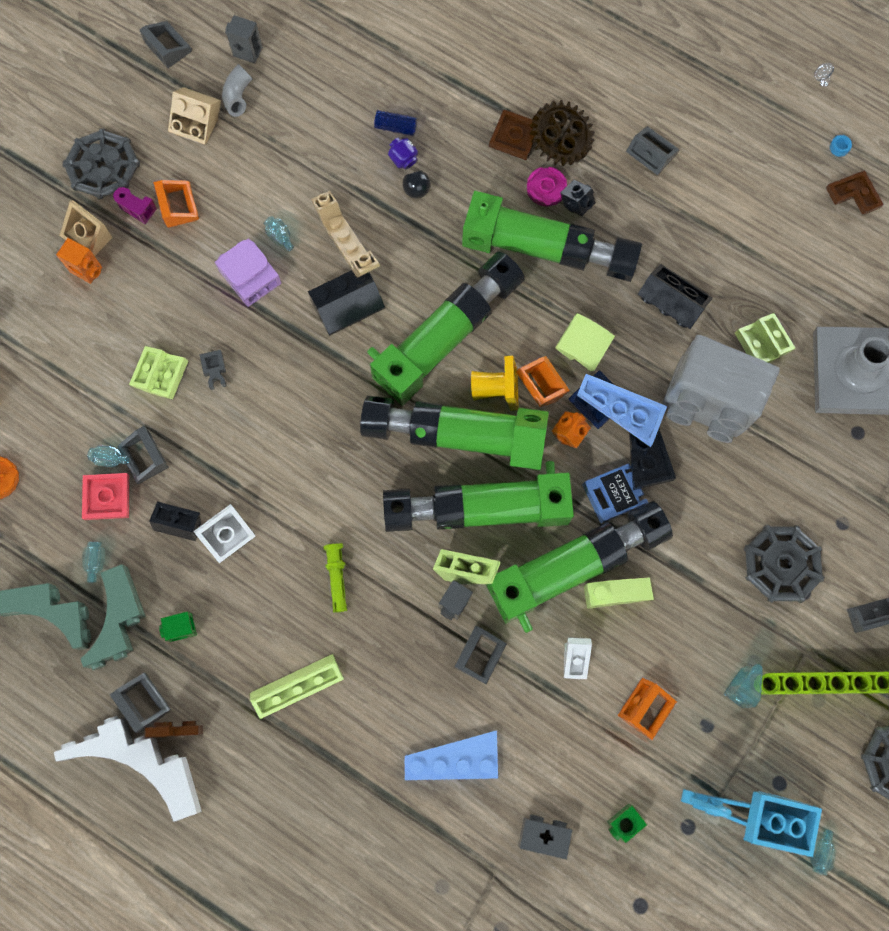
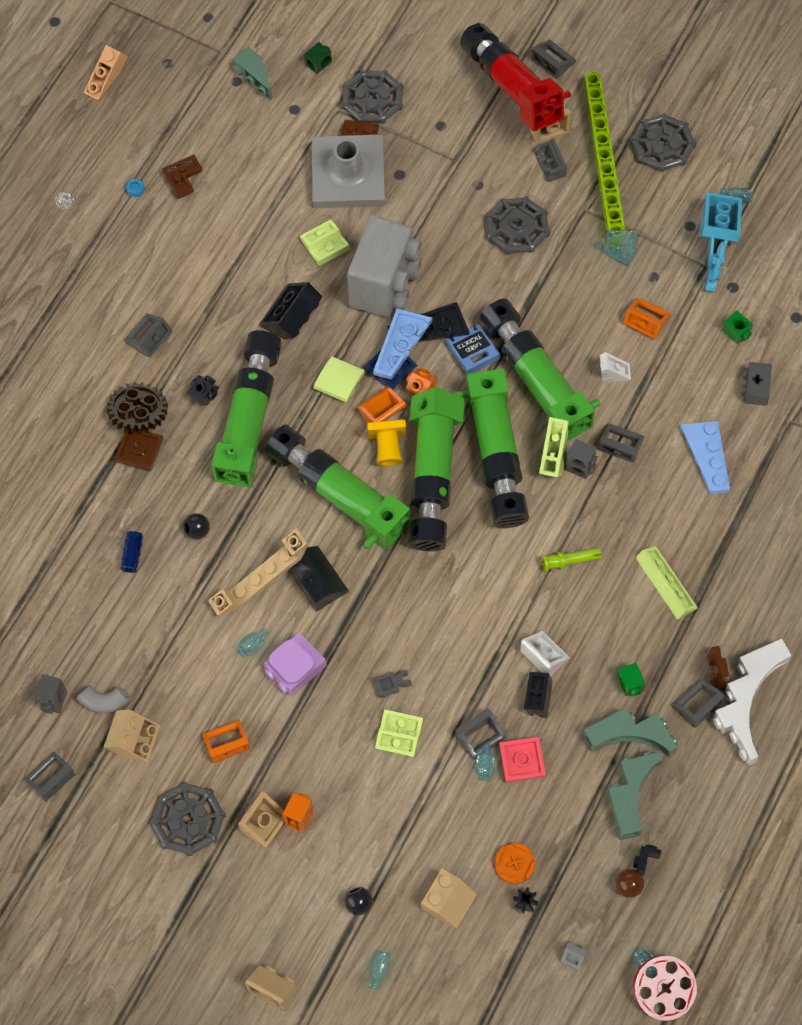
camera: 90 degrees left, 10 degrees down
clear light blue plant [82,542,105,583] -> none
magenta leg [113,187,157,224] -> none
dark purple head [388,138,418,170] -> none
dark pink tile [526,167,567,207] -> none
yellowish green slope [584,578,654,609] -> none

